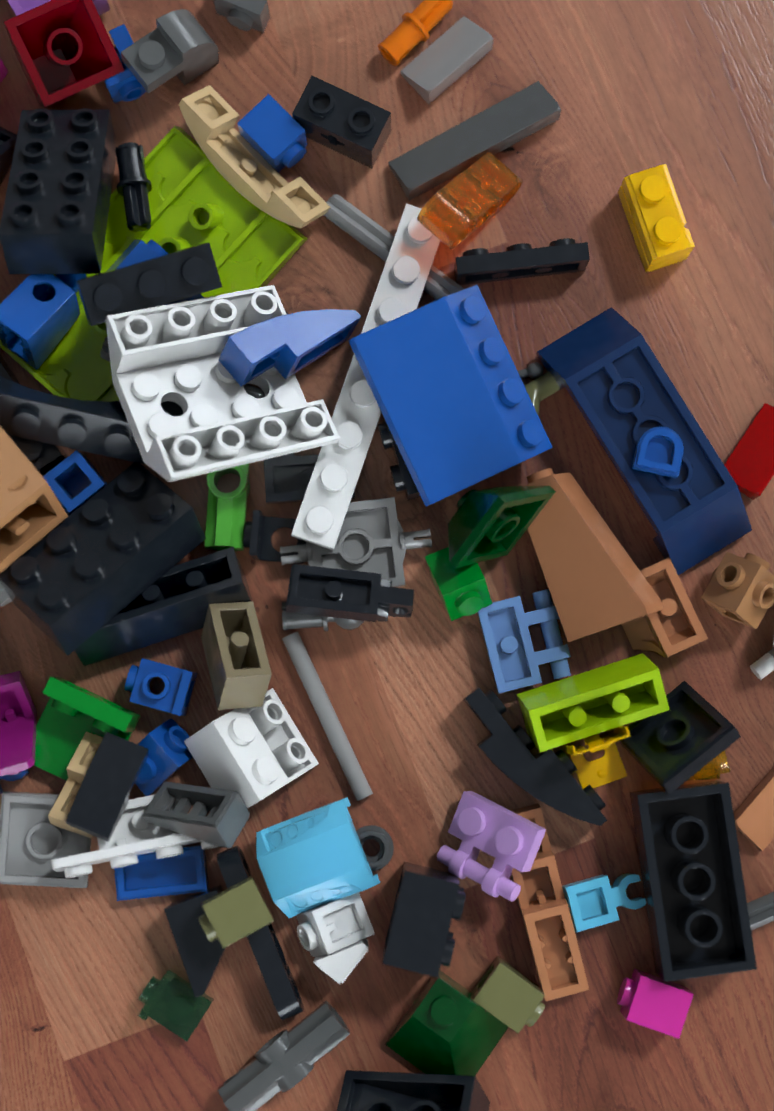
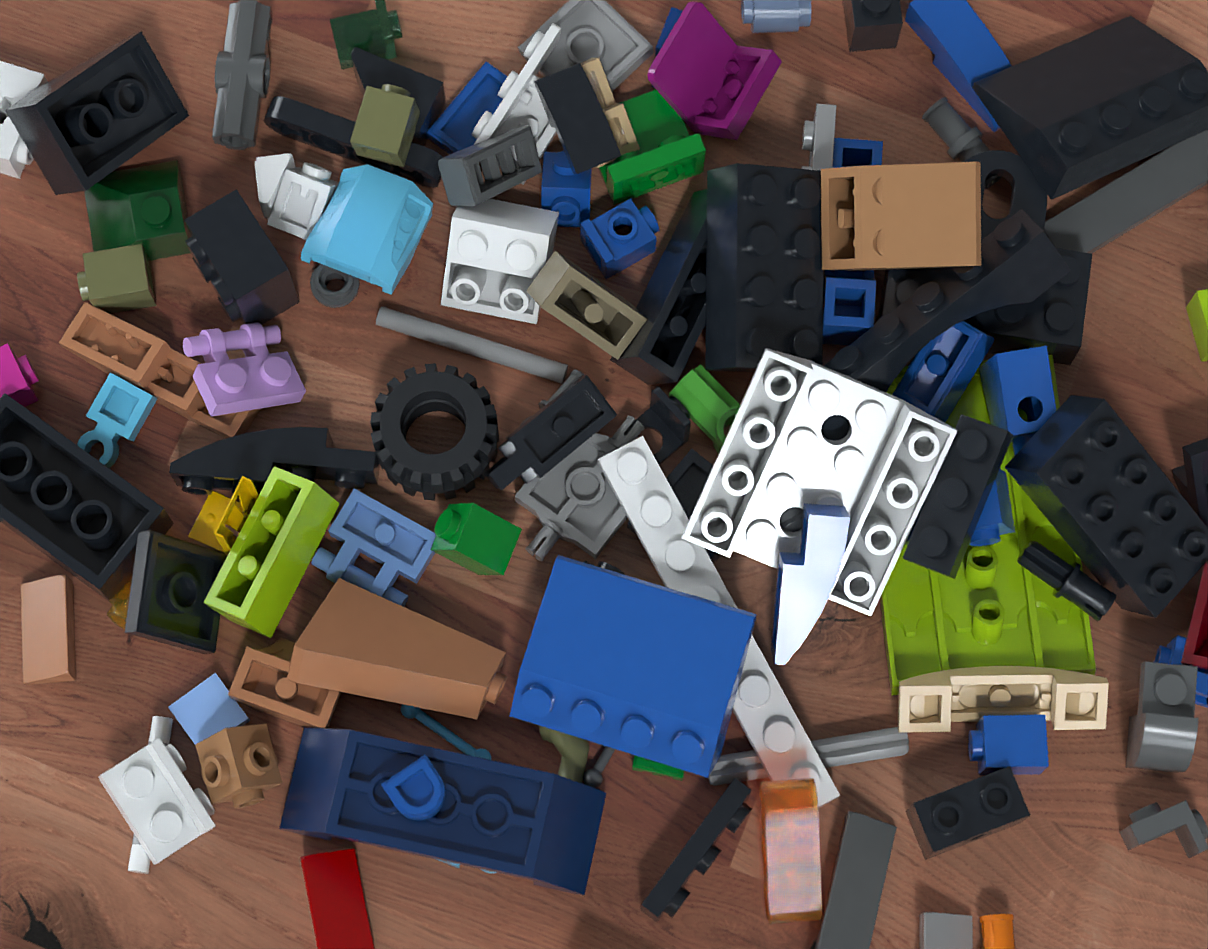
camera: 130 degrees right, 10 degrees down
dark green slope [448,486,556,568] -> none
none -> light blue piece [168,673,250,744]
none -> black tyre [370,363,499,501]
none -> dark azure hinge [401,704,491,760]
none -> blue slope [892,321,994,423]

